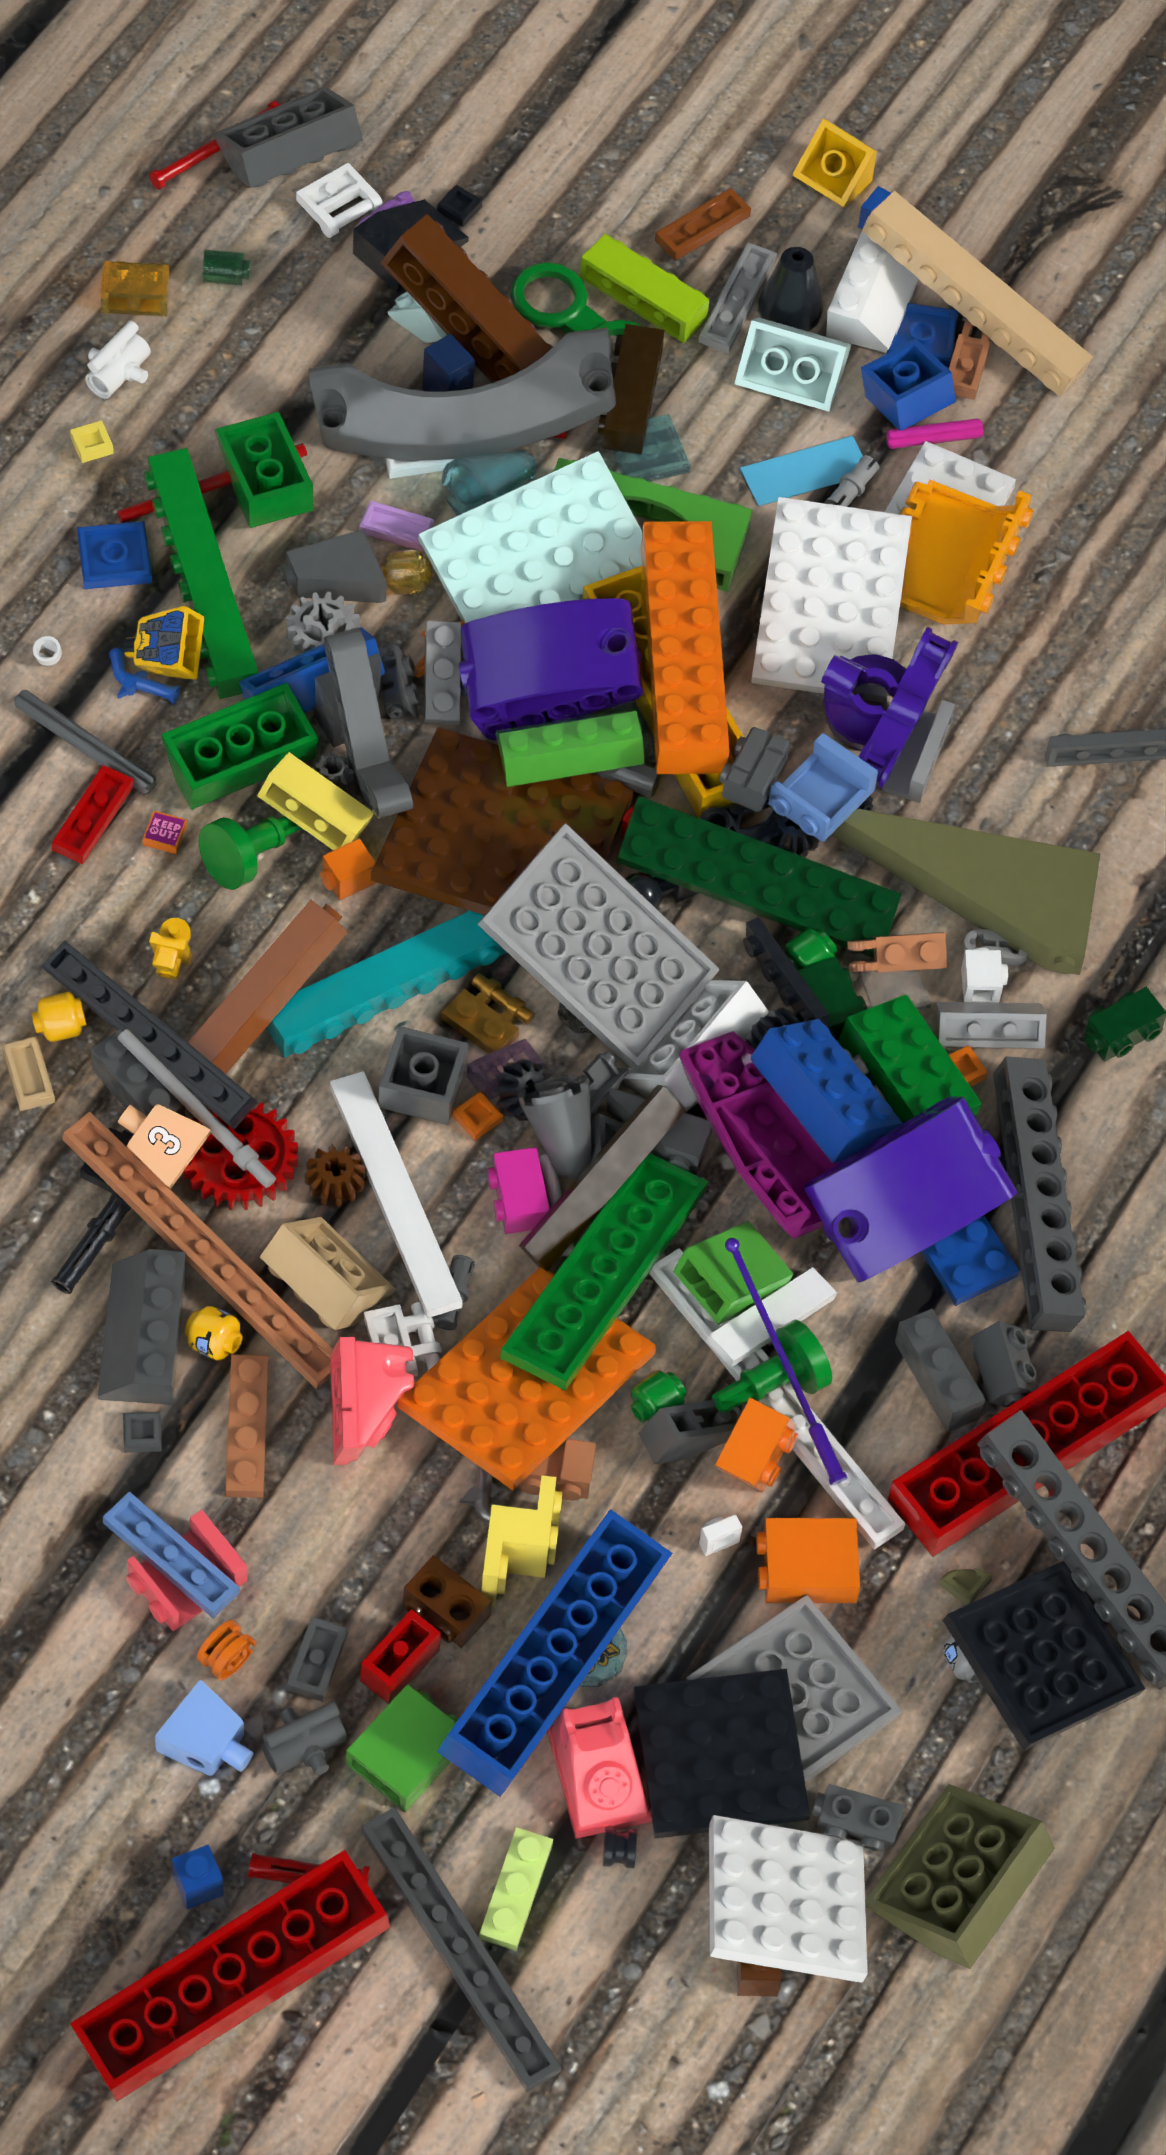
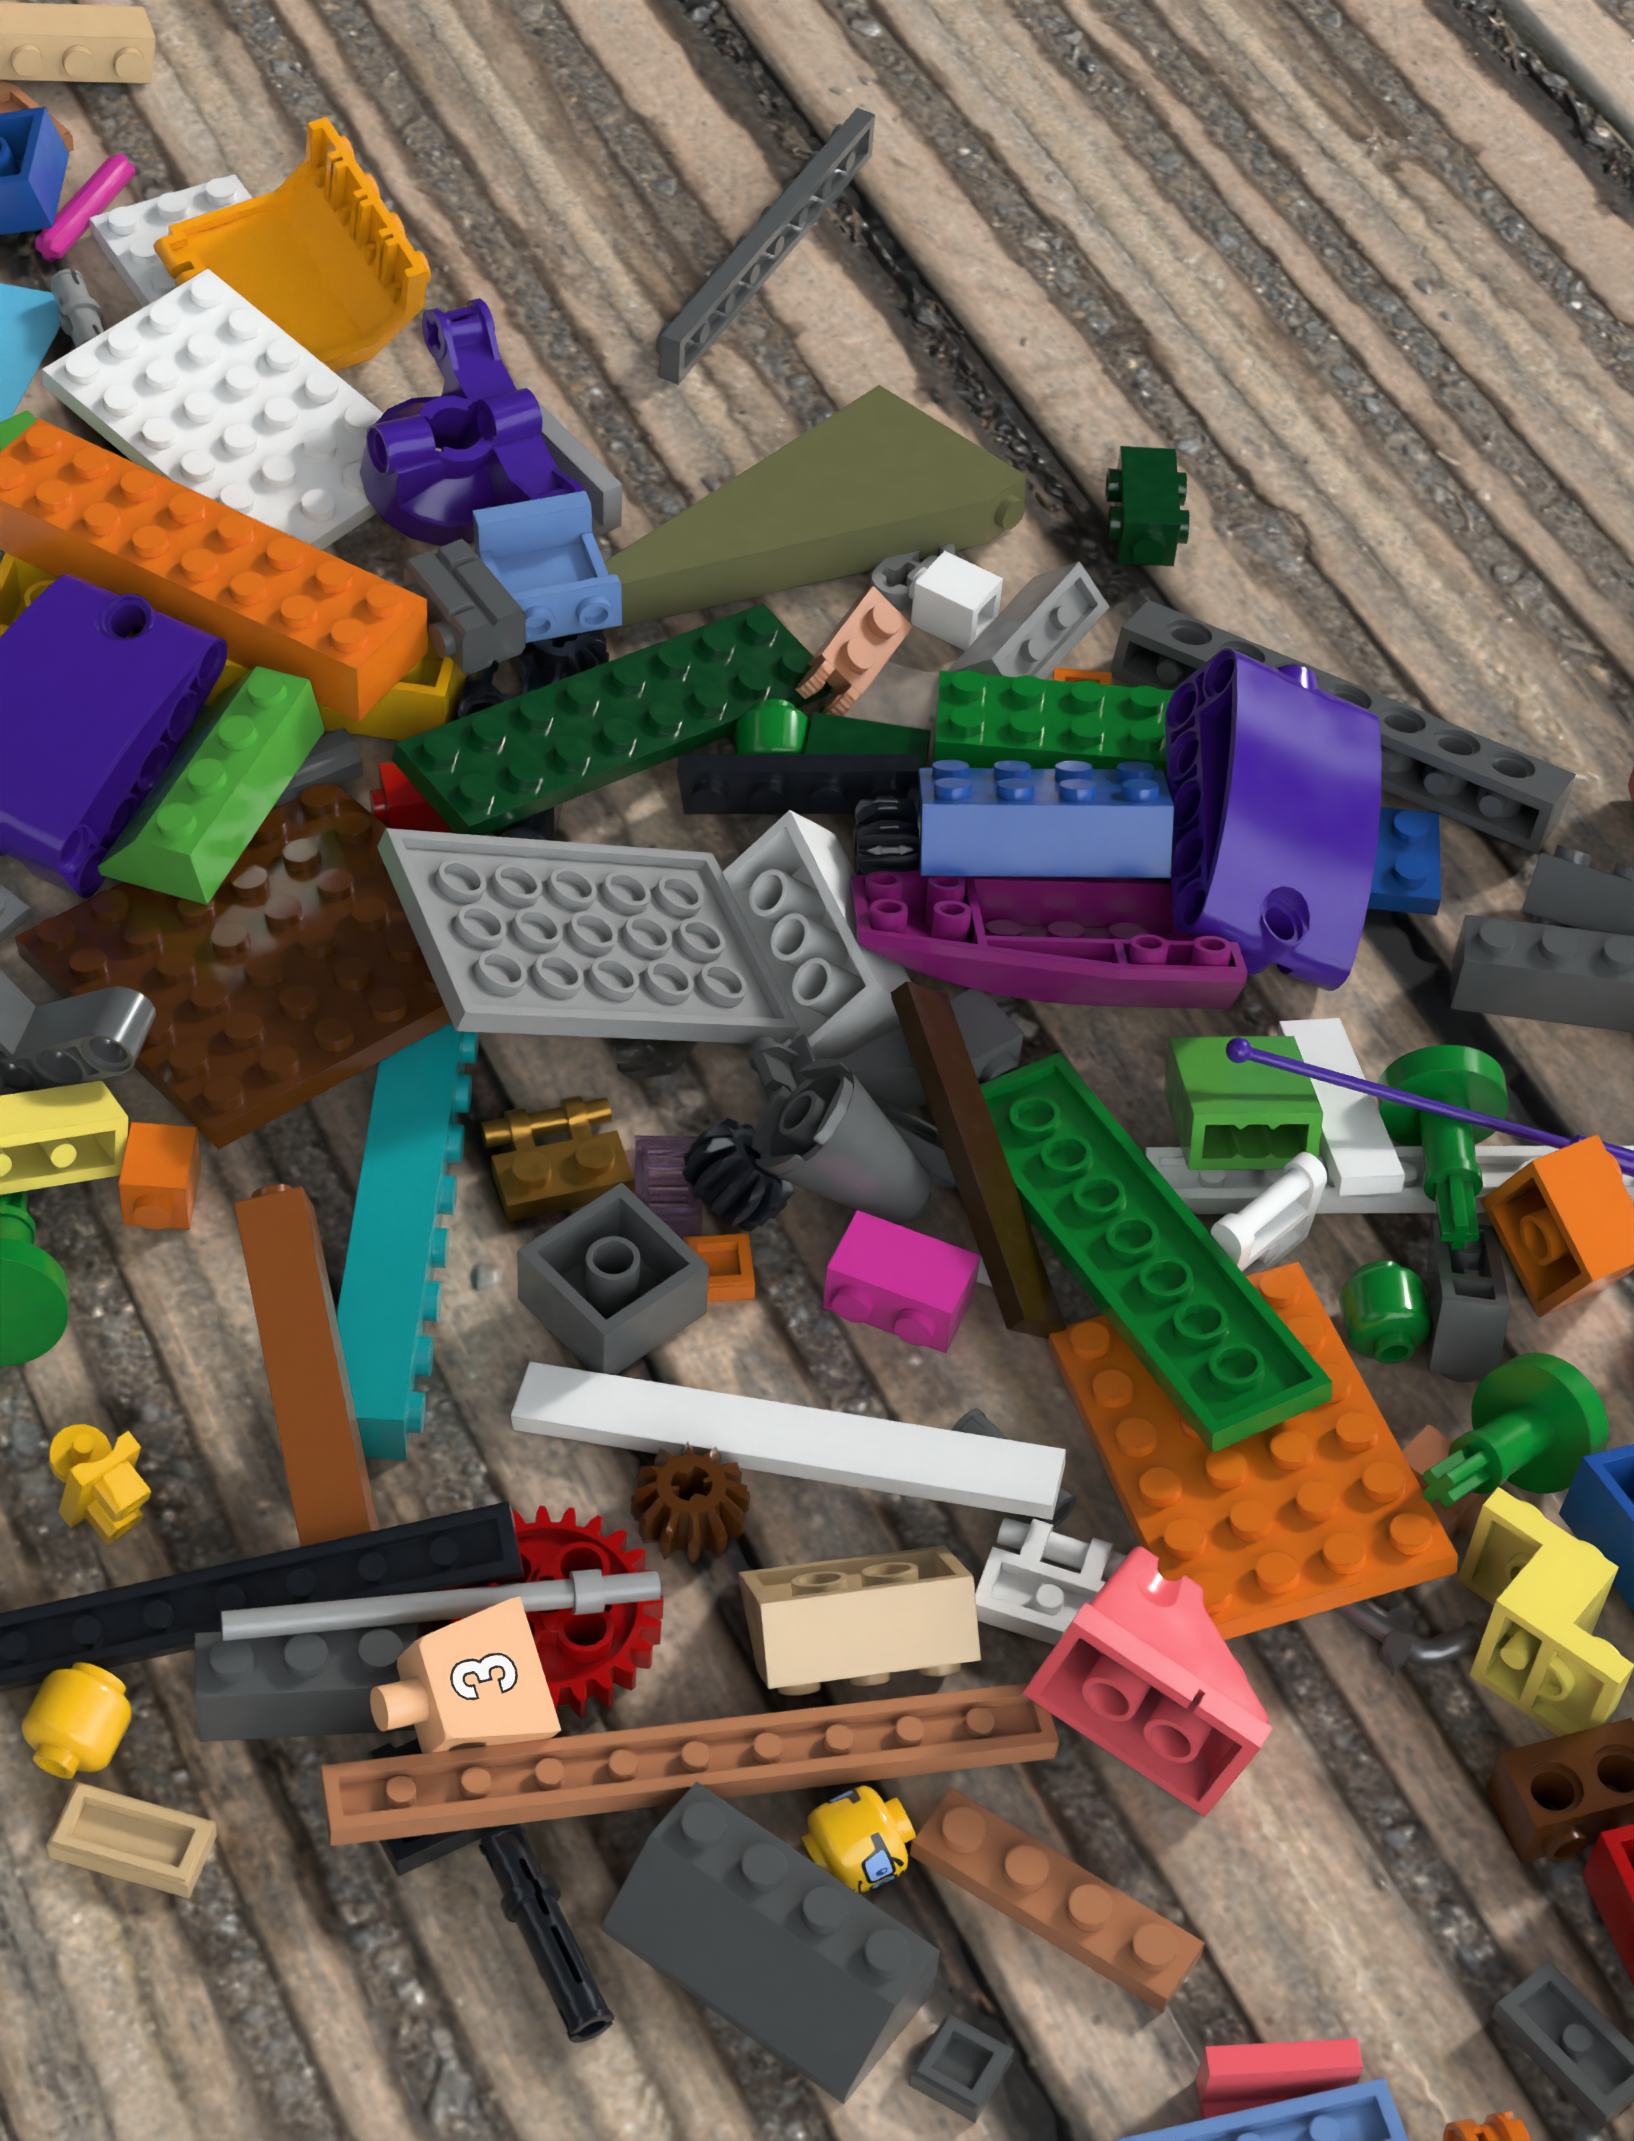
camera: 55 degrees left, 10 degrees down
none -> white plate [1211,1152,1327,1276]
none -> green piece [1421,1353,1609,1508]

